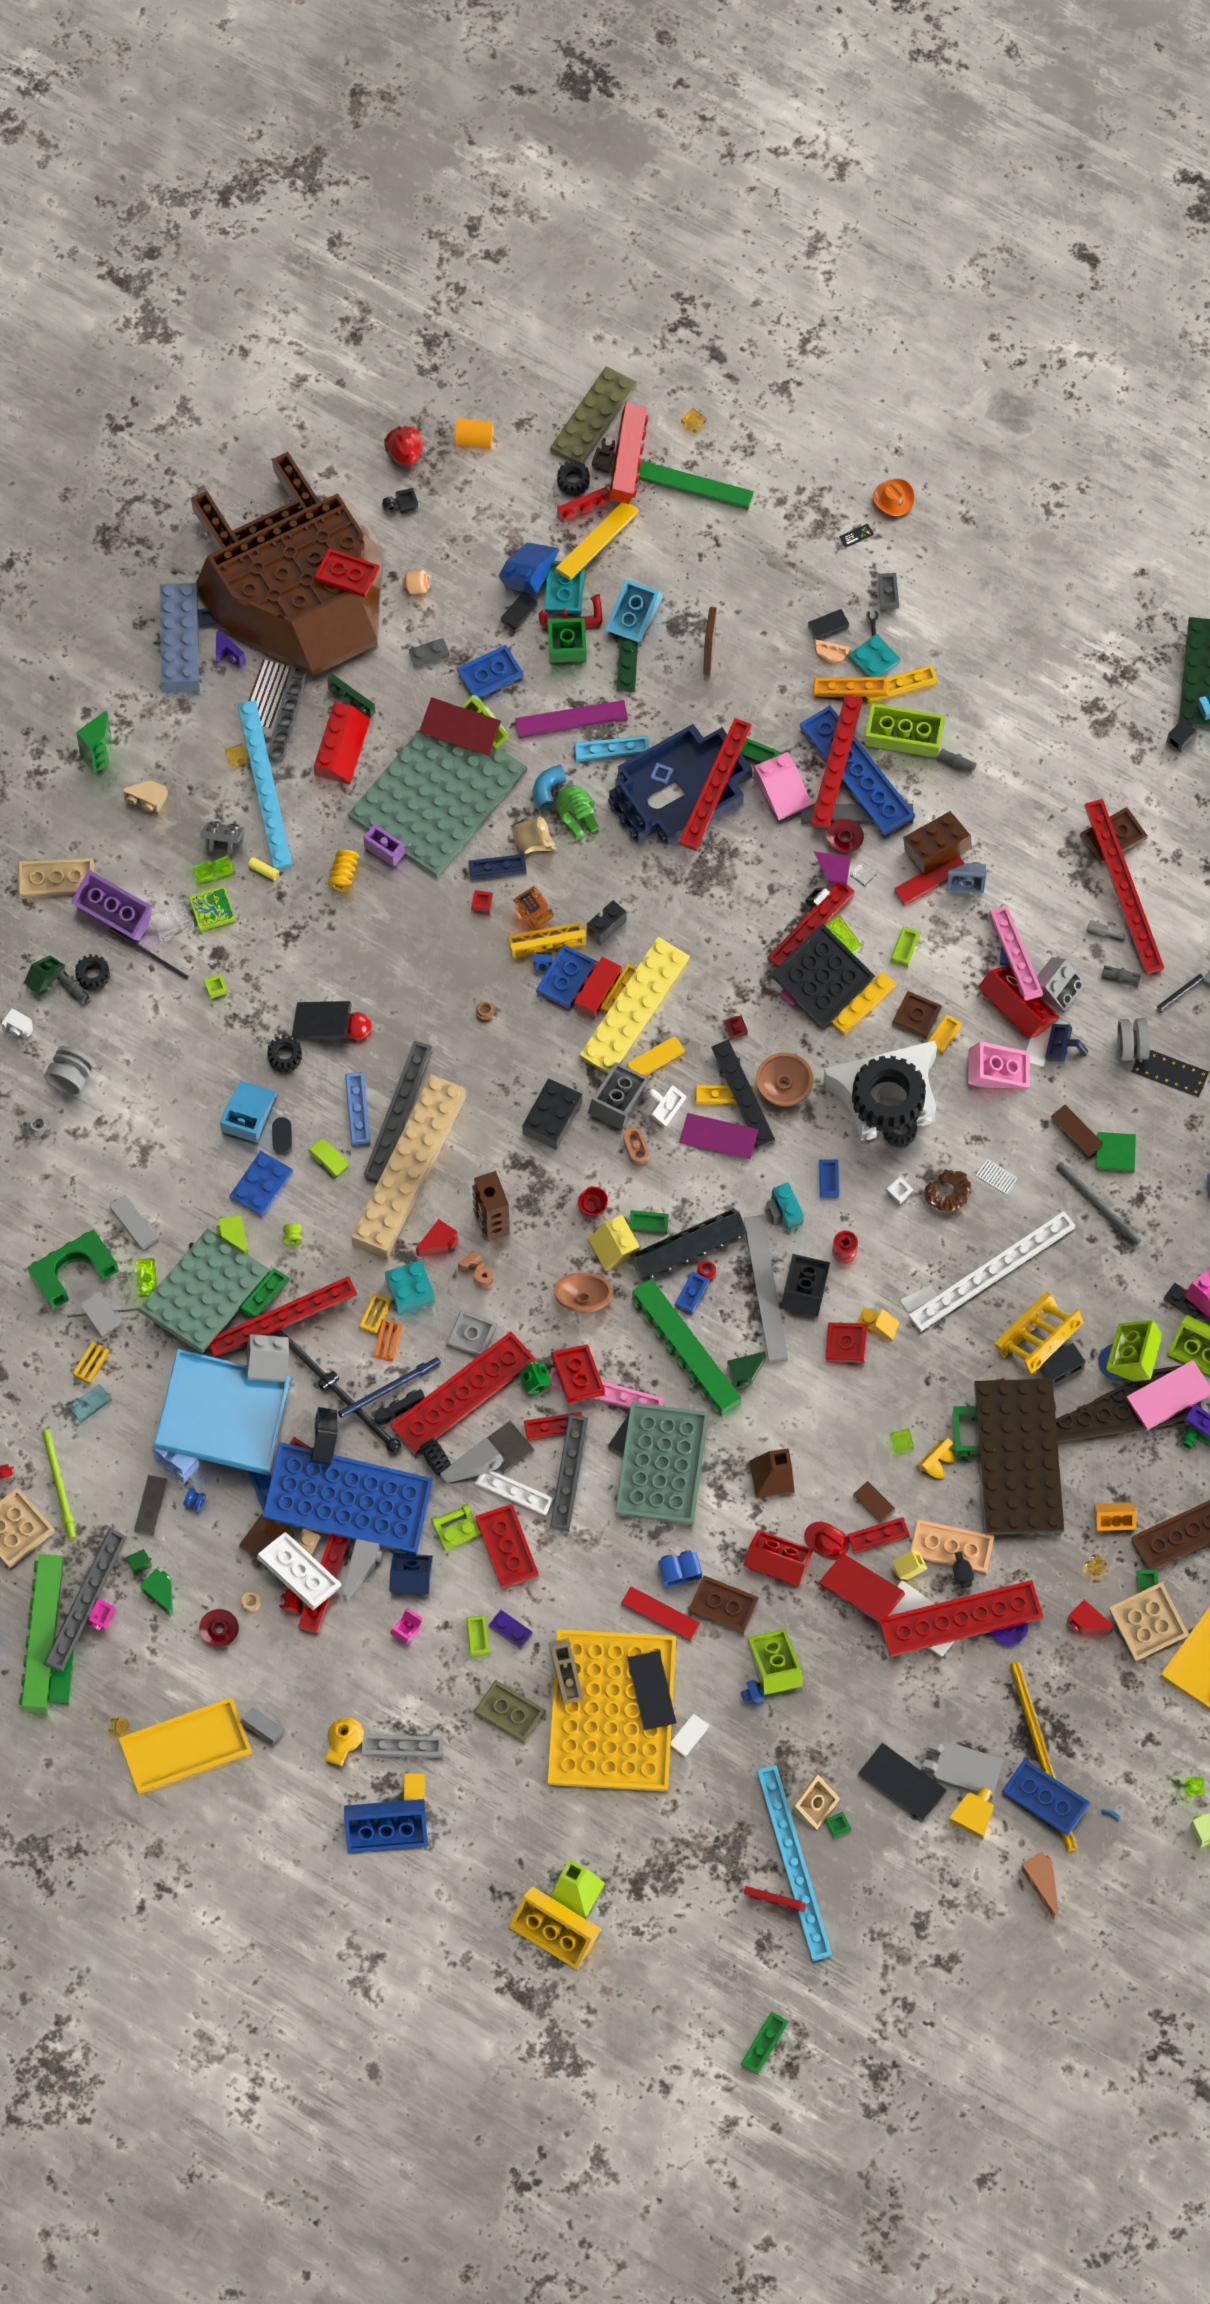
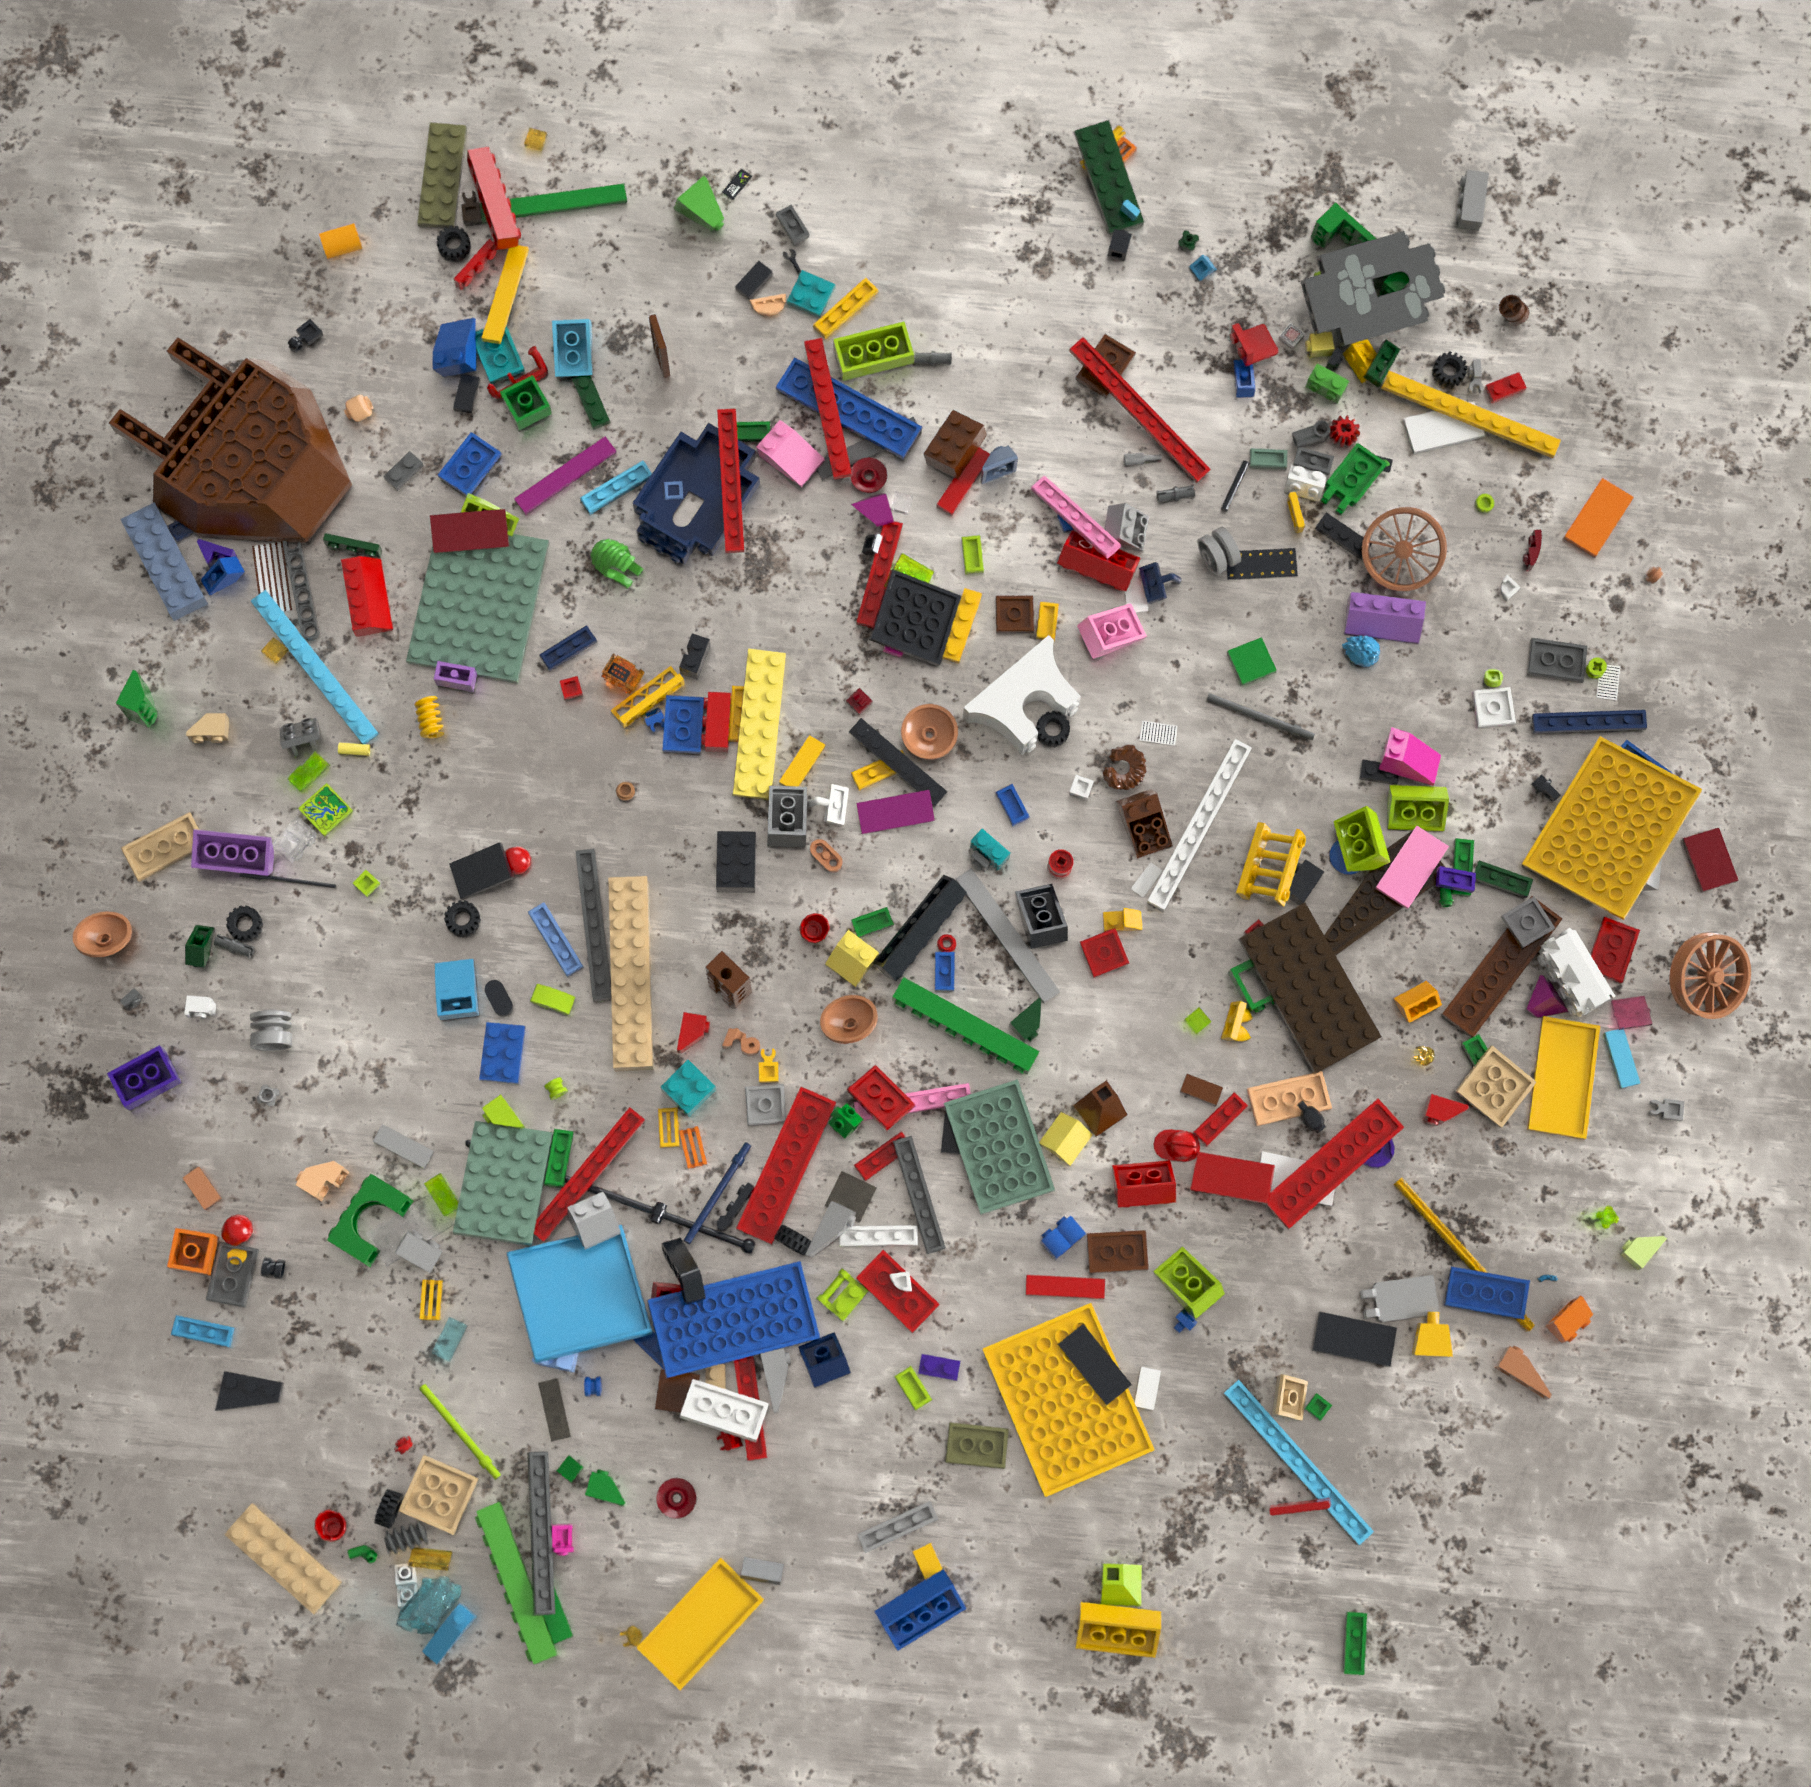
camera: 30 degrees left, 10 degrees up
tan tile [241,1591,261,1612] -> none
red tile [314,548,380,598] -> none
yellow animal [325,1717,364,1766] -> none
red piece [384,426,424,468] -> none
dark pink bracket [390,1608,423,1644] -> none
tan piece [513,815,557,854] -> none
dark azure cylinder [532,764,566,810] -> none
dark tan slope [548,1638,584,1704] -> none
light orange tile [813,677,888,697] -> none
black tyre [852,1055,926,1132] -> none
orange hat [873,479,915,516] -> none
light yellow brick [892,1550,927,1580] -> none
reddish brown tile [1051,1104,1103,1157] -> none
none -> blue slope [200,556,245,595]
none -> light nougat piece [295,1161,350,1202]
none -> bright green slope [674,176,725,232]
none -> yellow plate [759,1048,779,1083]
none -> white tile [890,1271,912,1292]
none -> light yellow slope [1039,1112,1093,1166]
none -> reddish brown slope [1116,789,1173,859]
none -> orange slope [1545,1295,1593,1343]

